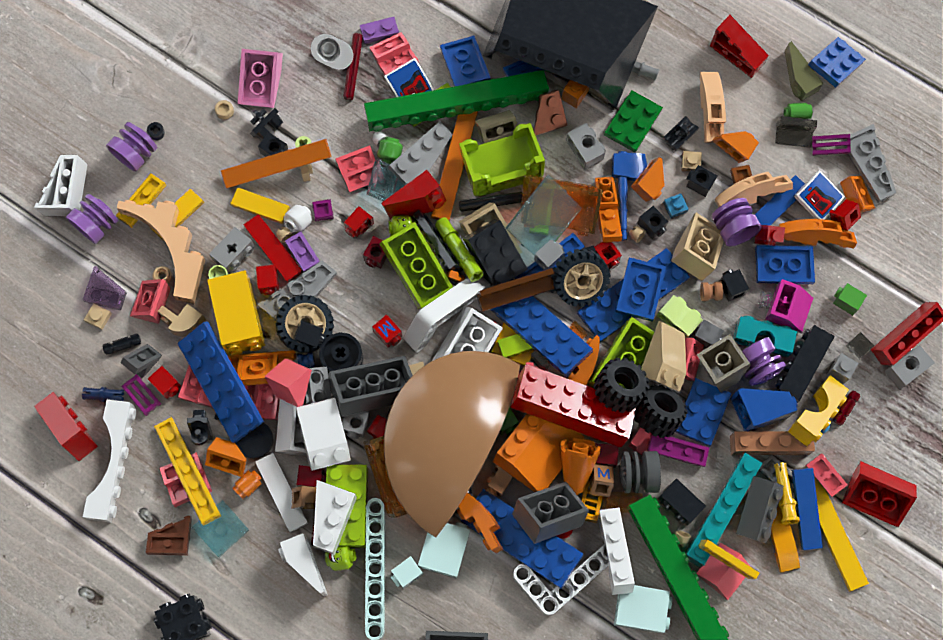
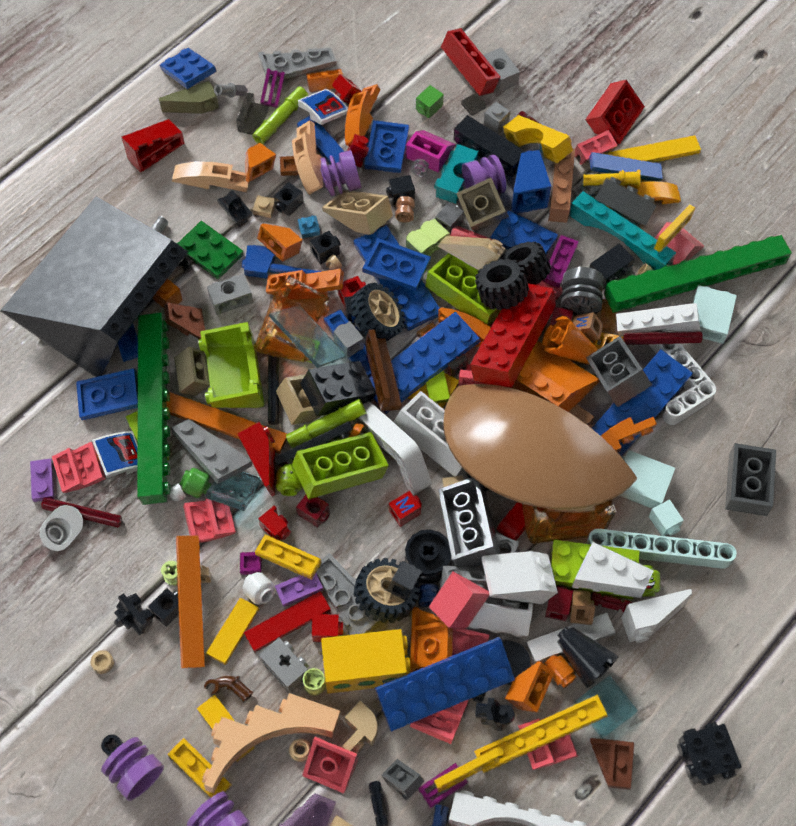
camera: 80 degrees left, 10 degrees down
red brick [148,366,181,399] -> none
bright pink slope [238,49,283,108] -> none
tan hinge [276,227,293,243] -> none
bright green brick [784,103,813,122] -> none
none -> reddish brown piece [204,676,254,703]
none -> light grey axle [214,83,248,98]
none -> lime piece [252,86,308,144]
none -> yellow tile [255,534,322,580]
none -> yellow tile [434,748,499,792]
none -> black cone [557,627,619,689]
none -> dark red axle [623,331,703,345]

